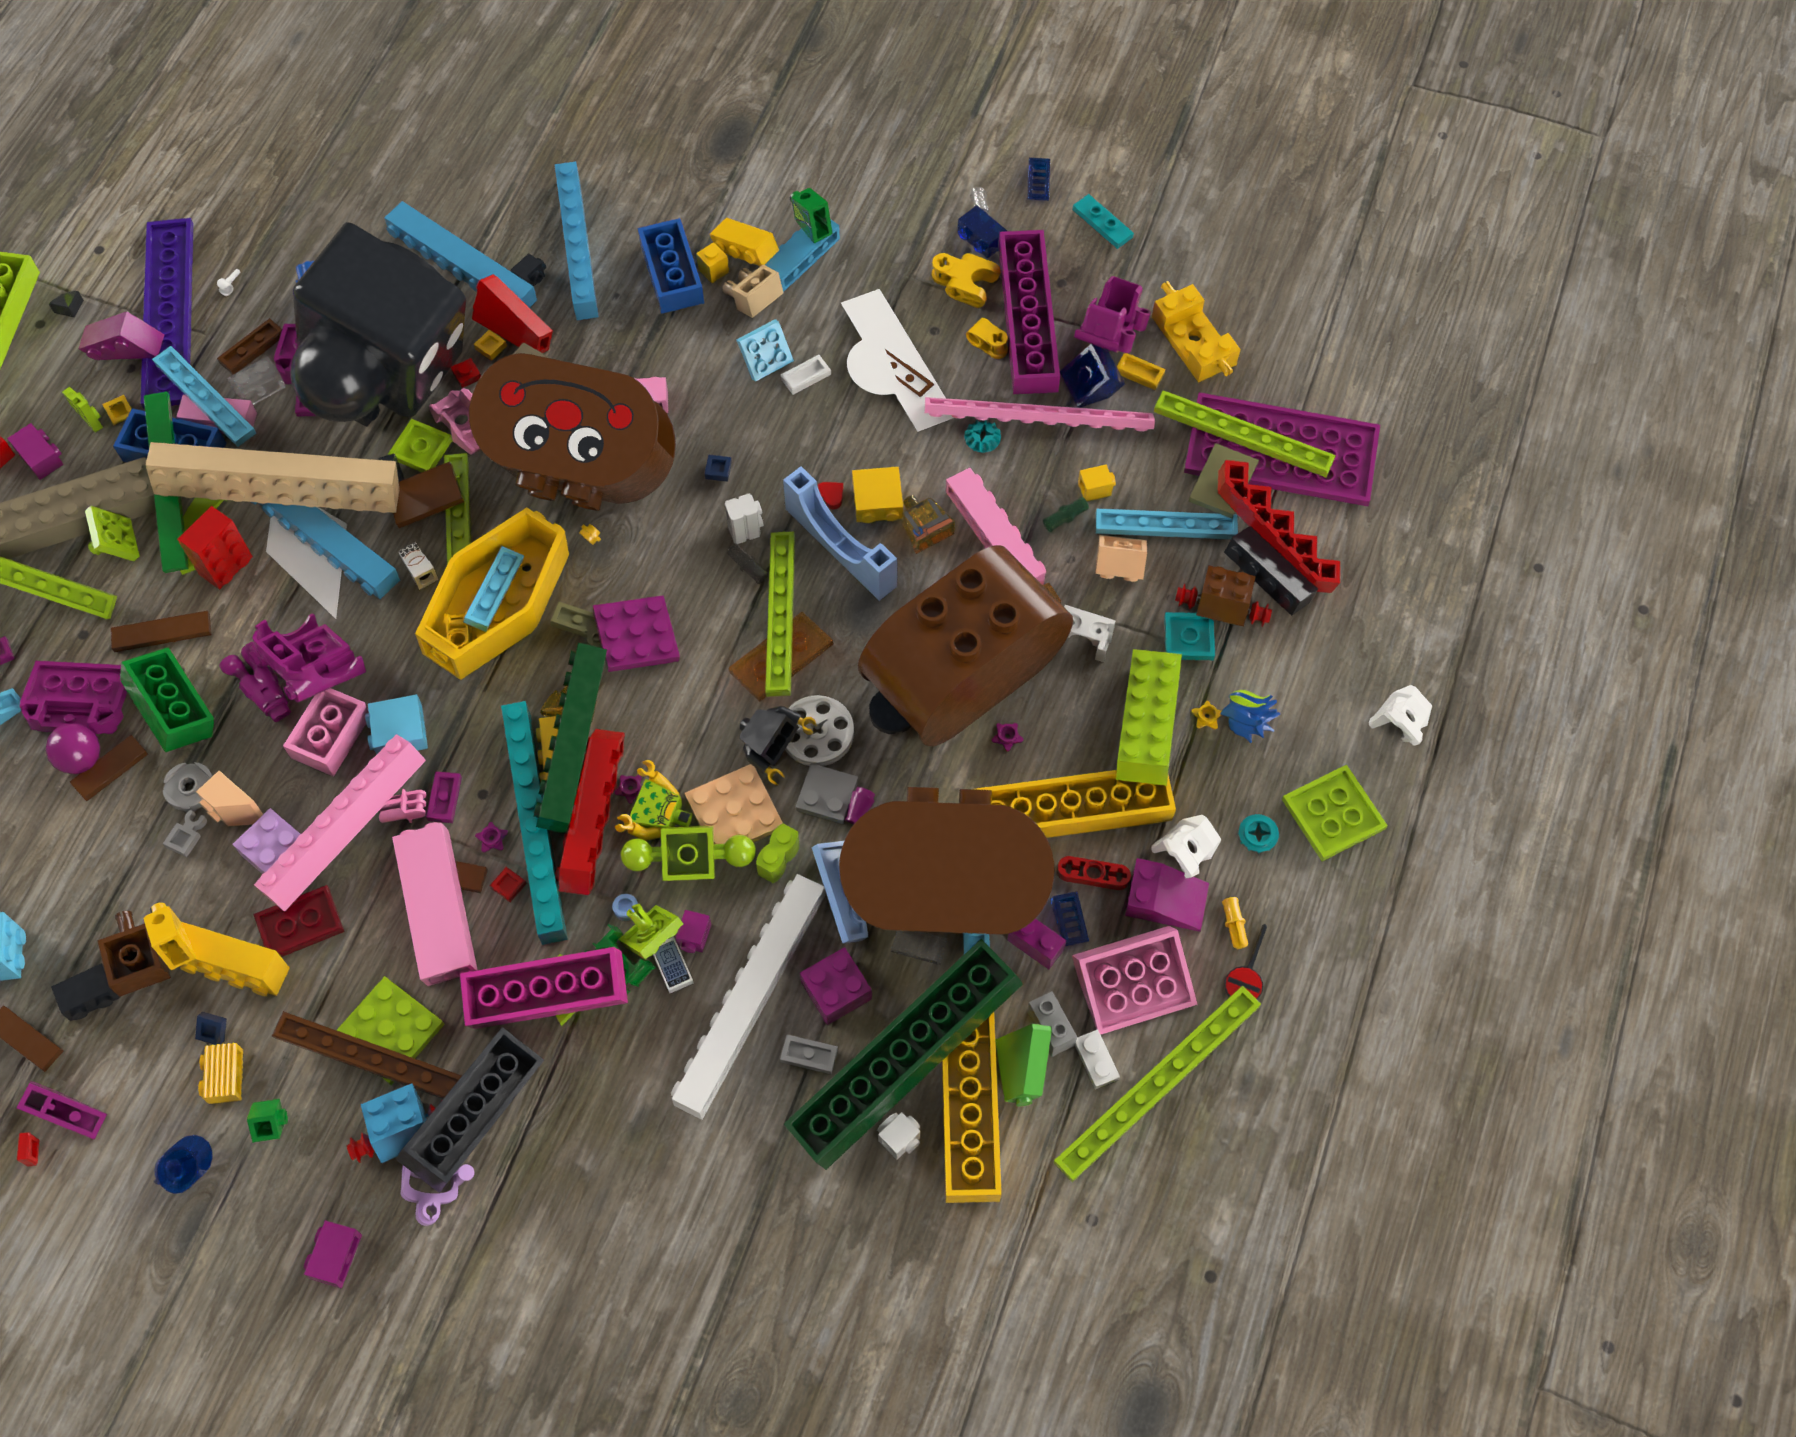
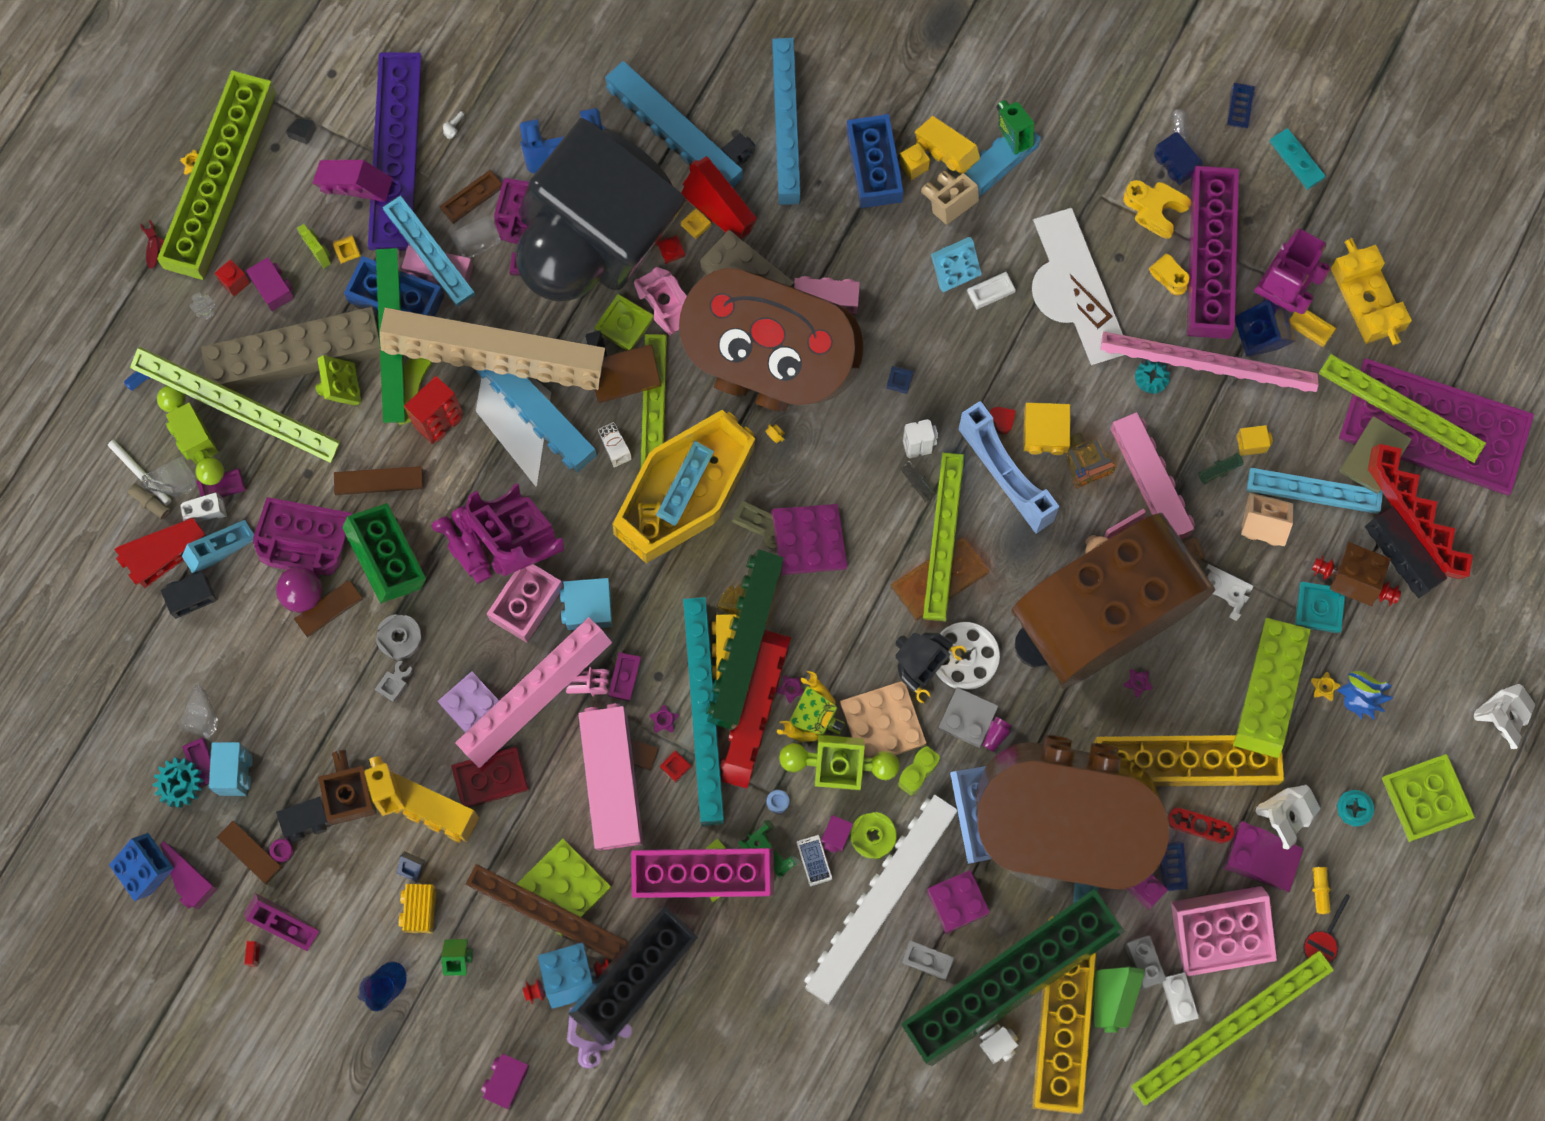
camera: 10 degrees right, 10 degrees up
light nougat slope [196,771,263,826] -> none
lime plate [618,904,683,960] -> none
none -> magenta tile [270,839,294,863]
none -> lime plate [851,812,896,859]

